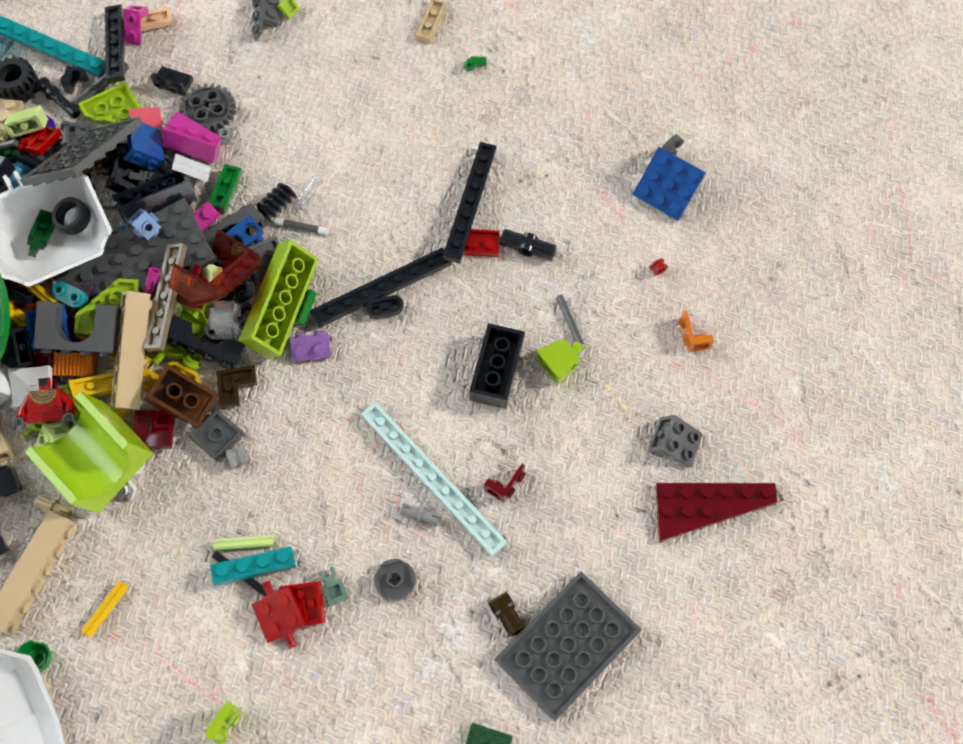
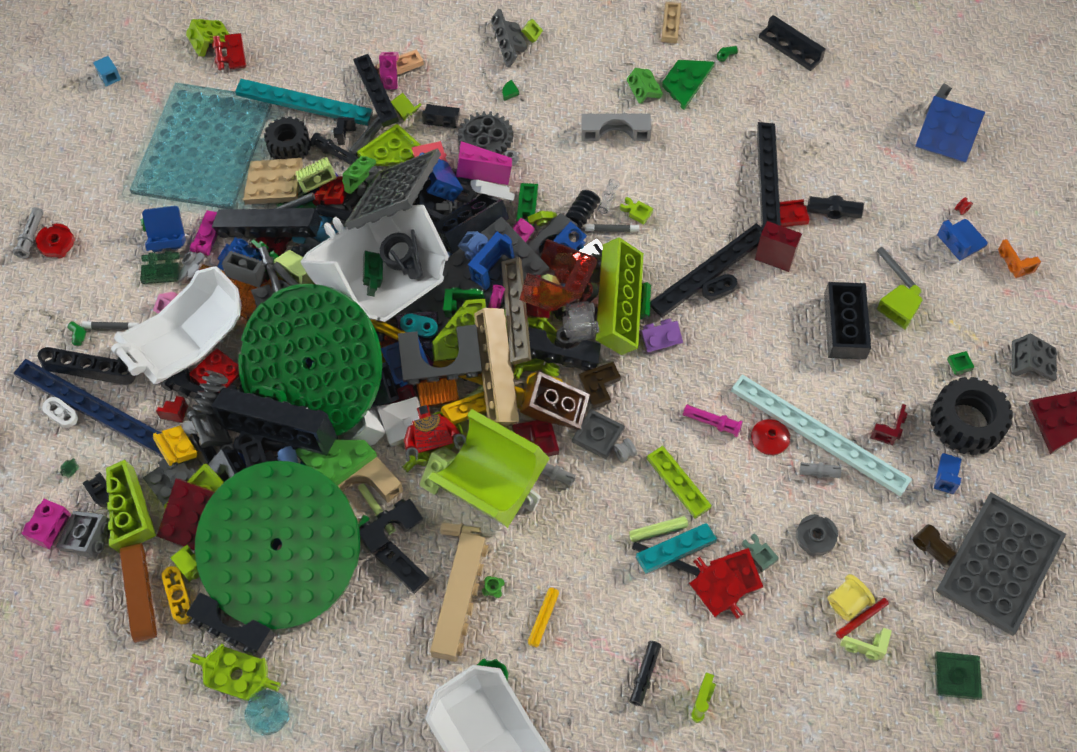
camera: 10 degrees left, 5 degrees down
none -> bright green bracket [343,156,376,193]
none -> black plant [390,229,423,279]
none -> lime bracket [391,93,421,121]
none -> green bracket [443,287,485,318]
none -> blue panel [468,231,514,290]
none -> bright green plate [482,576,505,598]
none -> green tile [502,80,519,101]
none -> lime plate [527,211,557,226]
none -> light grey pin [541,463,576,487]
none -> light grey arch [581,113,651,141]
none -> lime plate [620,197,654,225]
none -> bright green bracket [627,68,663,104]
none -> black pin [629,641,661,706]
none -> lime plate [647,445,712,519]
none -> green wing [662,60,715,110]
none -> dark pink pin [683,404,743,437]
none -> red dish [751,419,790,455]
none -> dark red brick [755,221,802,272]
none -> black fence [759,15,826,71]
none -> light yellow piece [827,574,875,621]
none -> red bar [836,598,889,639]
none -> yellowish green bracket [840,628,892,660]
none -> black tyre [930,377,1013,455]
none -> blue bracket [933,453,962,494]
none -> blue bracket [937,219,988,261]
none -> green plate [947,351,974,375]

